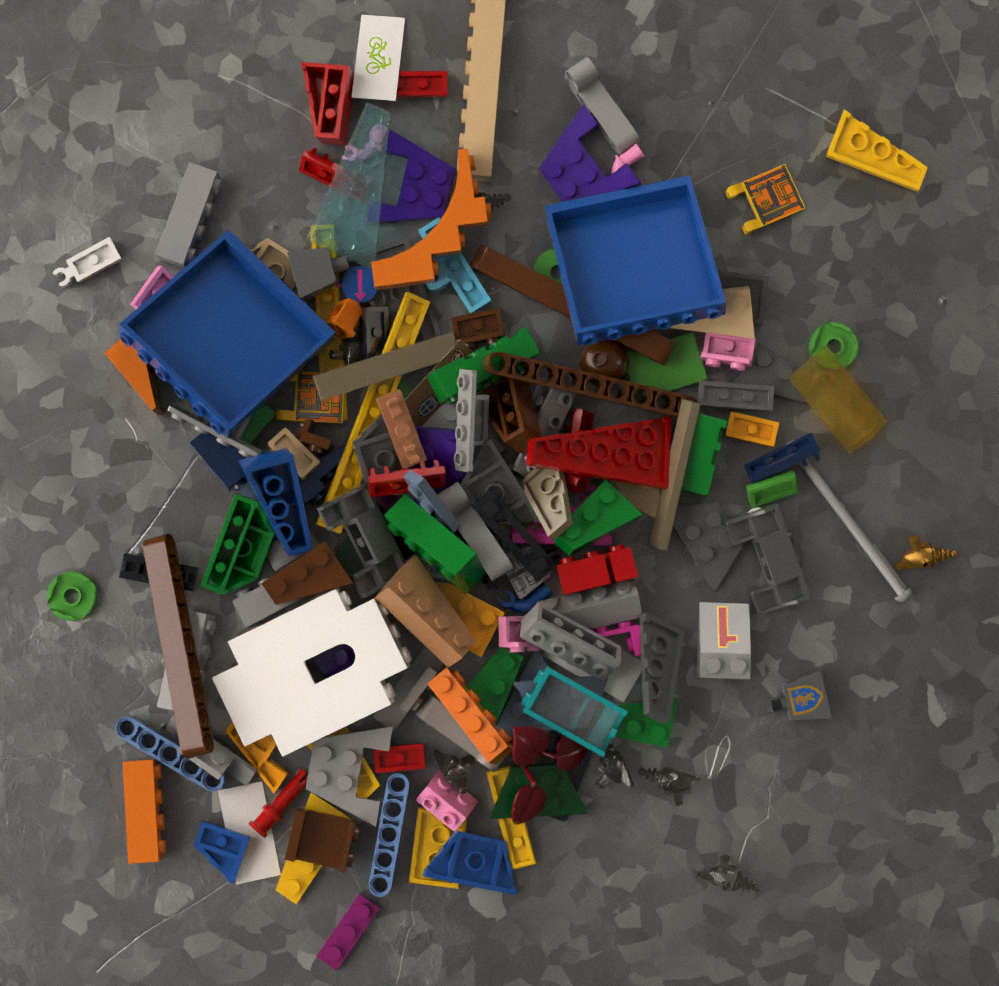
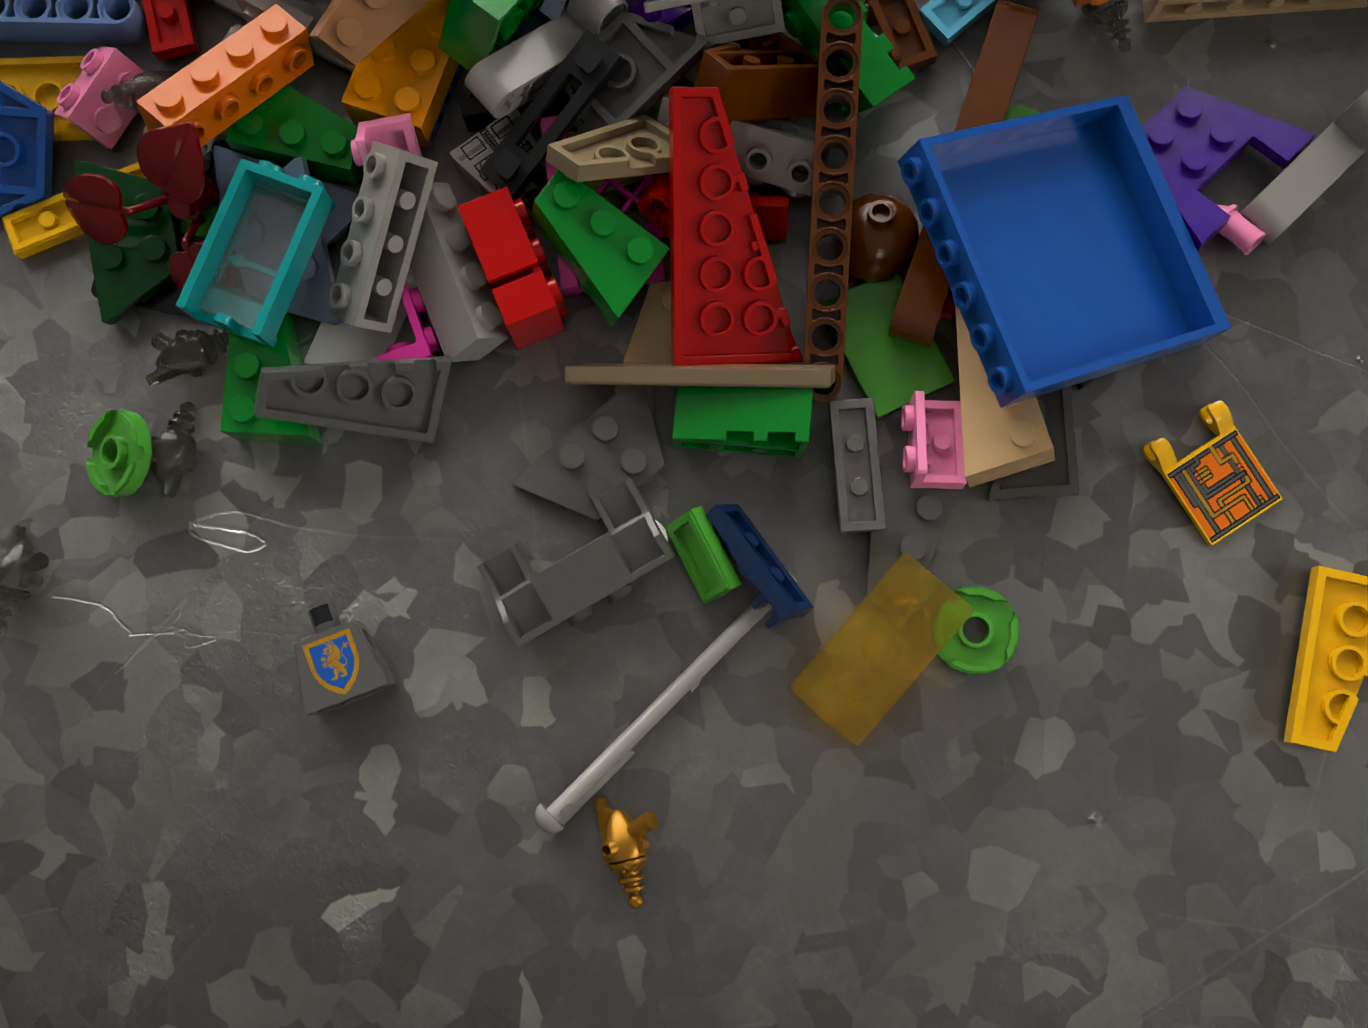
camera: 85 degrees right, 5 degrees down
blue piece [498,582,553,612] -> none
light grey slope [697,602,751,679] -> none
light orange plate [725,411,779,447] -> none
none -> bright green tile [86,409,152,497]

